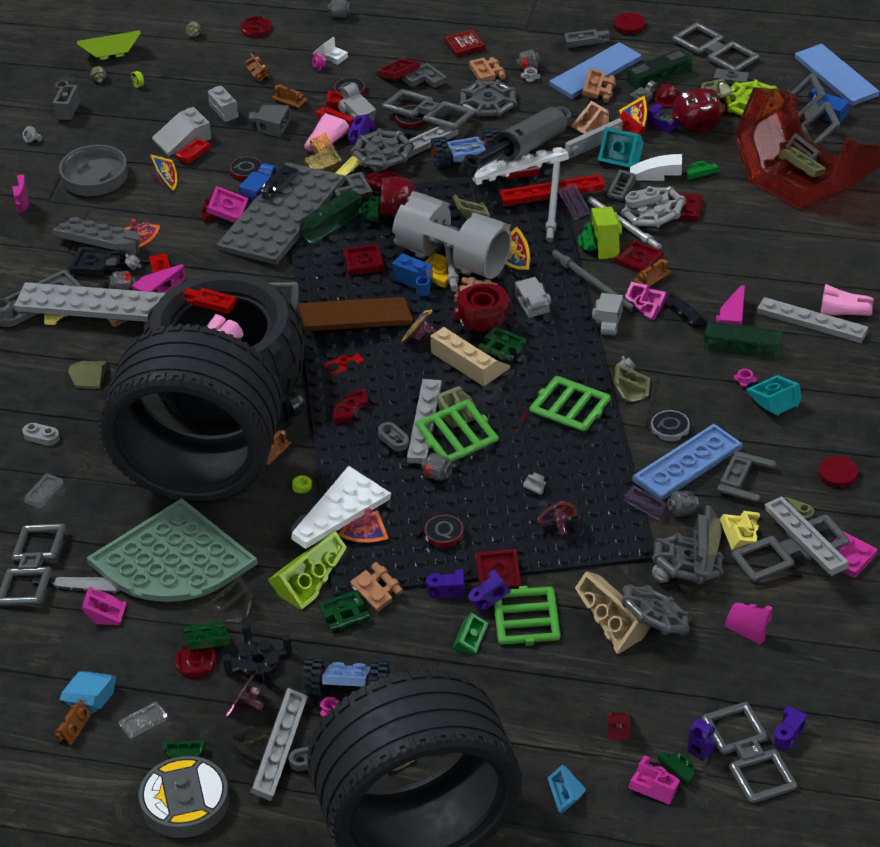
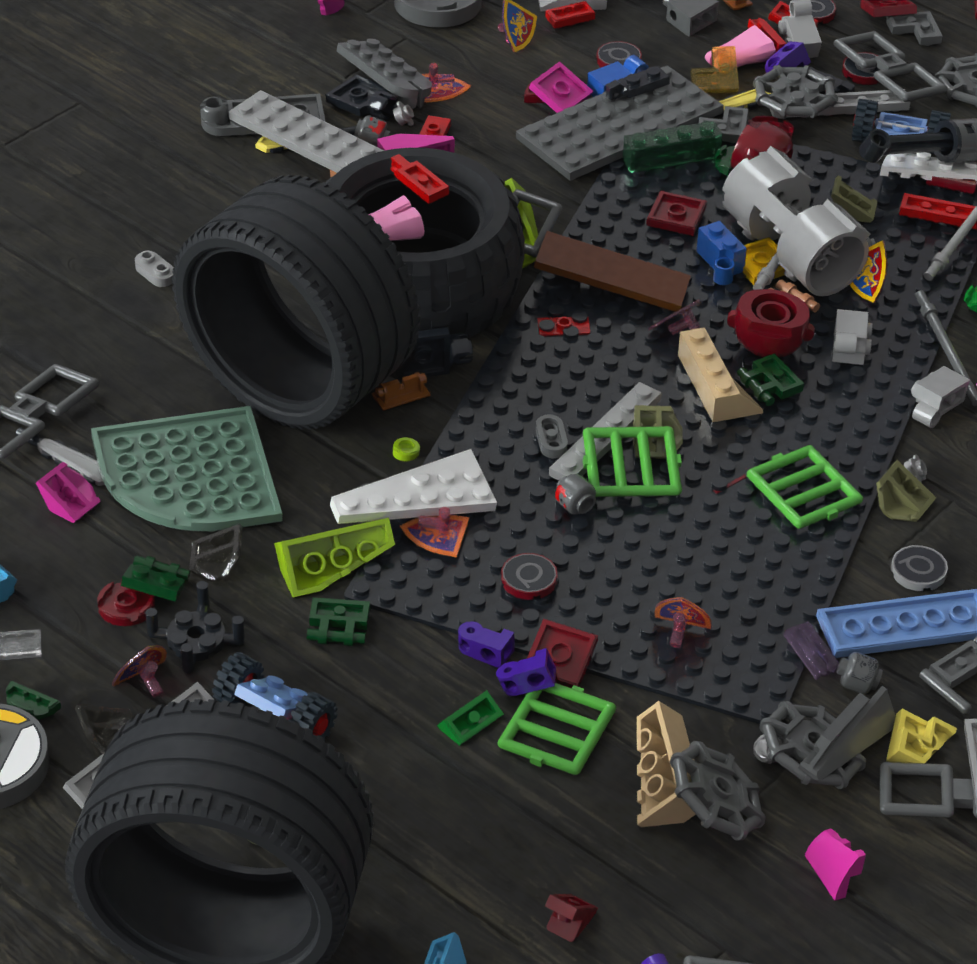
camera: 25 degrees right, 0 degrees up
clear plate [24,473,63,509] -> none
dark red tile [333,389,369,424] -> none
nougat plate [350,562,403,613] -> none
light grey plate [523,473,546,495] -> none

